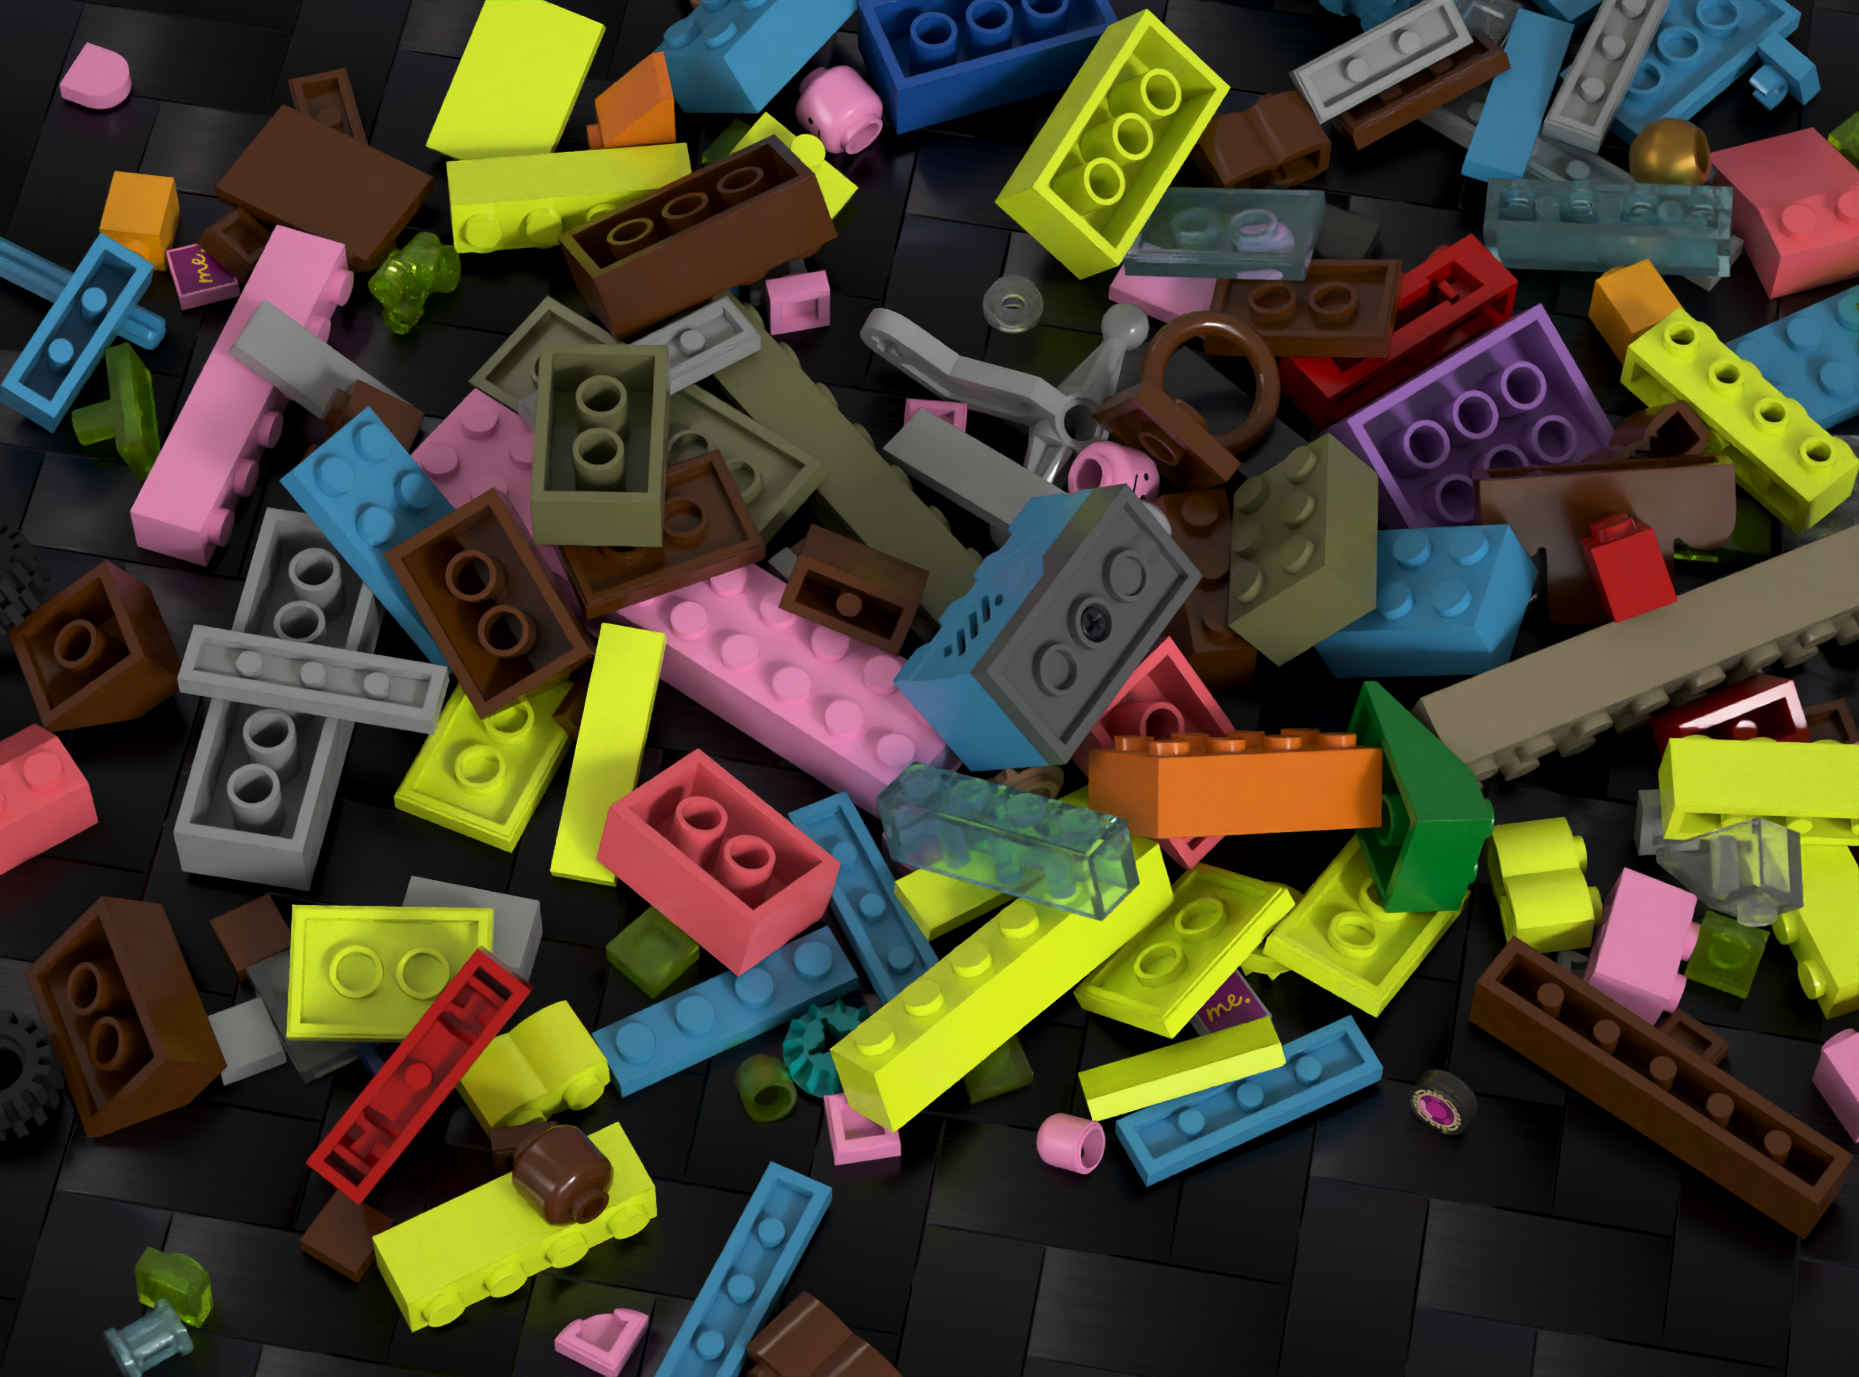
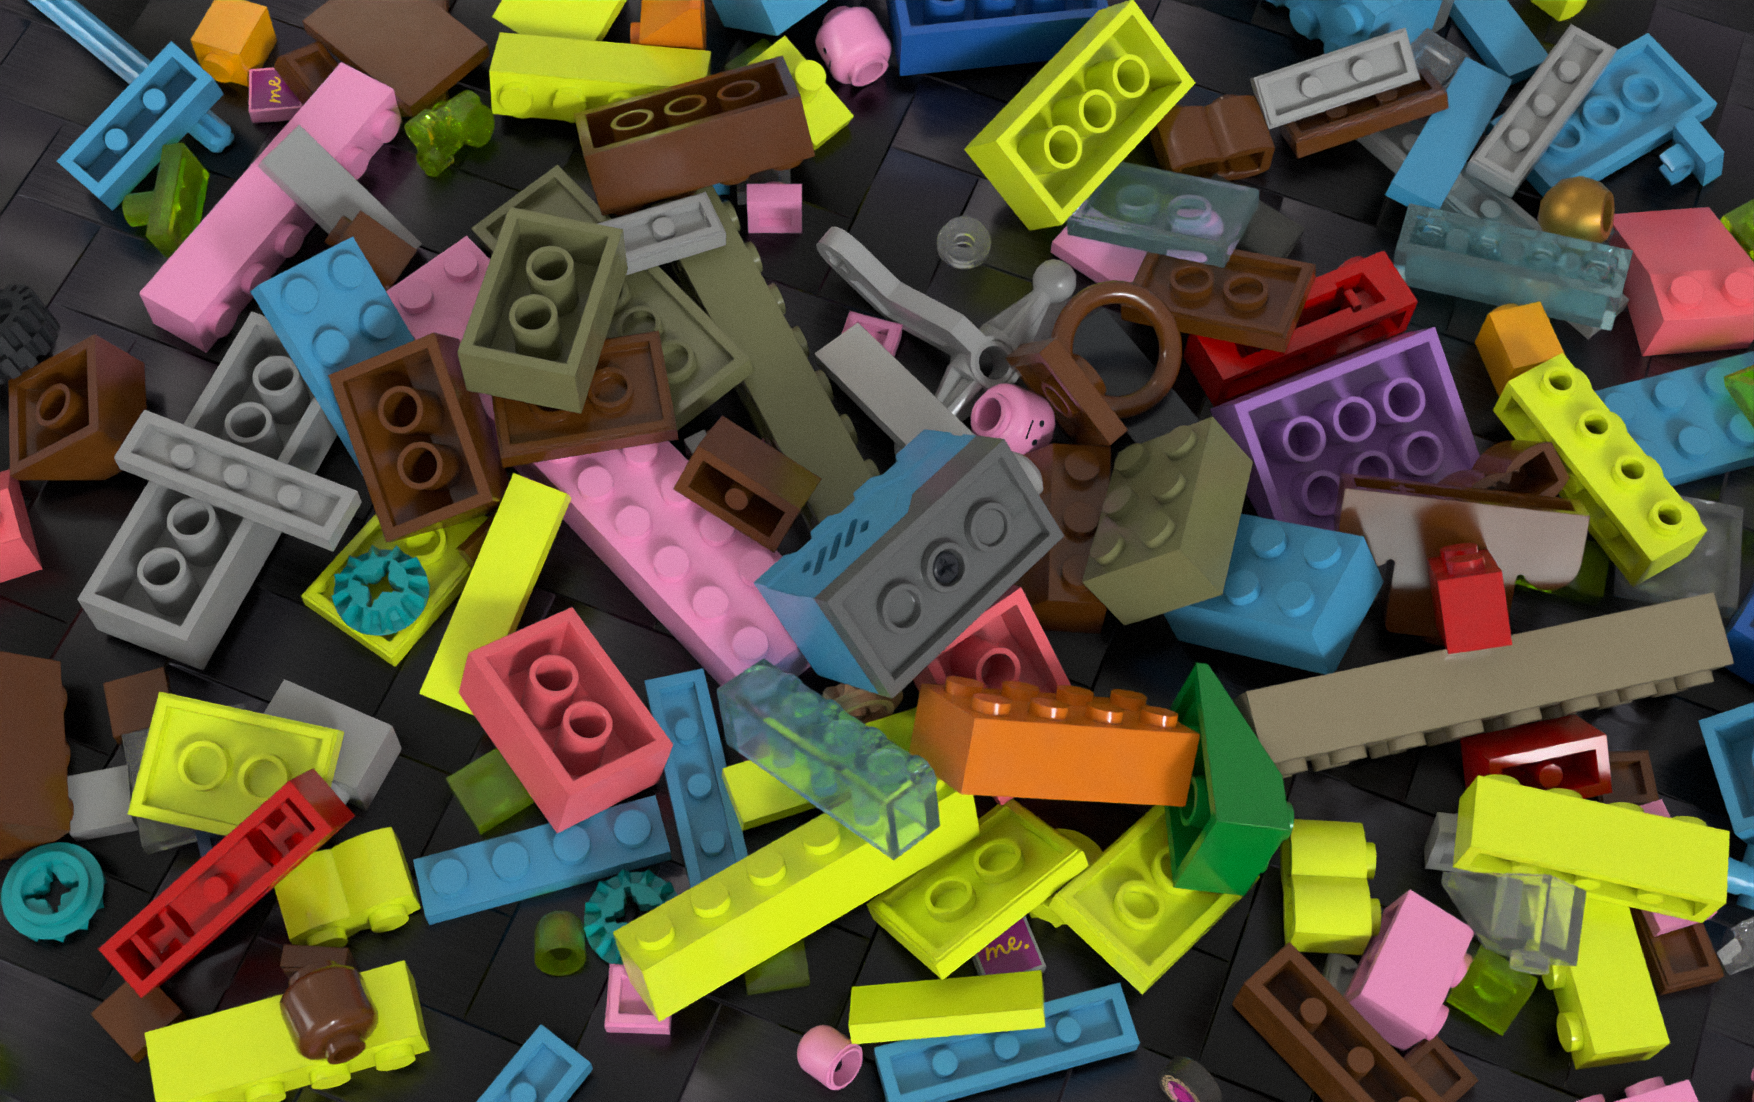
camera: 10 degrees right, 5 degrees up
none -> teal gear [1,842,108,942]
none -> teal gear [332,545,429,636]

